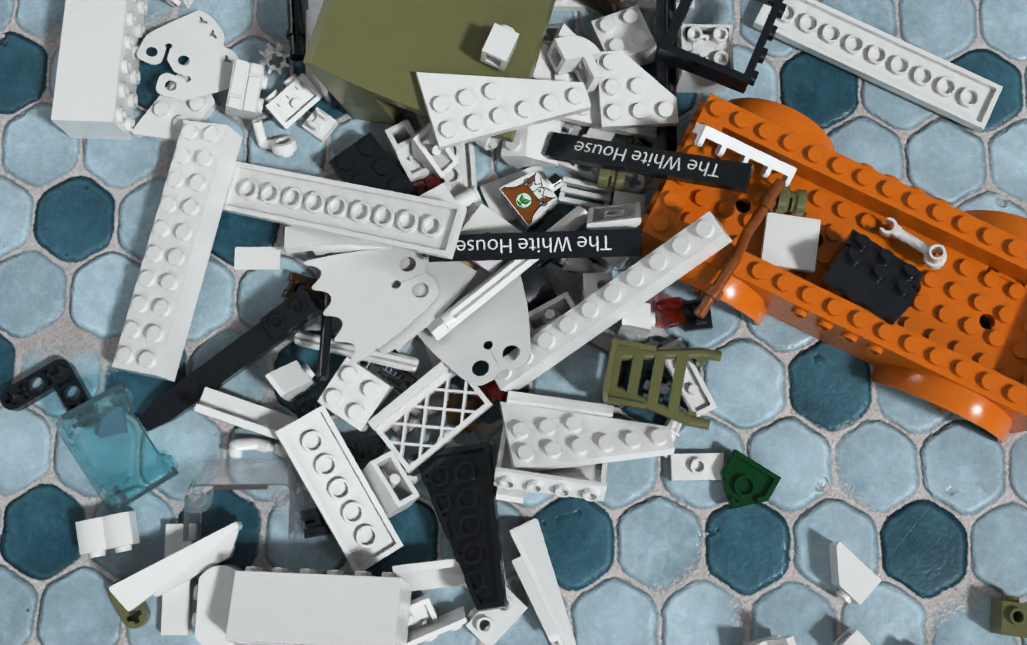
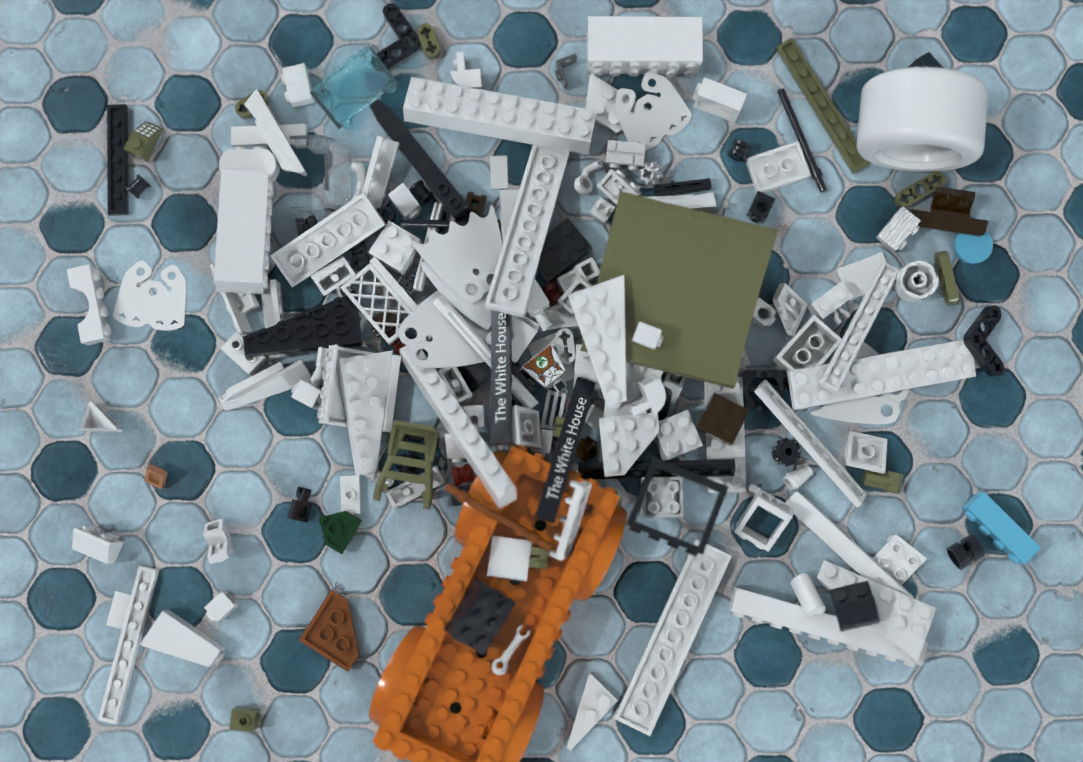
camera: 90 degrees right, 5 degrees up
white slope [829,541,882,605] -> none
none -> black plate [287,486,312,522]
none -> white brick [291,367,324,411]
none -> dark orange plate [299,590,360,672]
none -> black bush [409,180,434,205]
none -> olive beam [417,23,440,60]
none -> white brick [450,52,482,90]
none -> dark grey bracket [555,53,577,89]
none -> white beam [556,328,575,365]
none -> white wing [567,673,618,751]

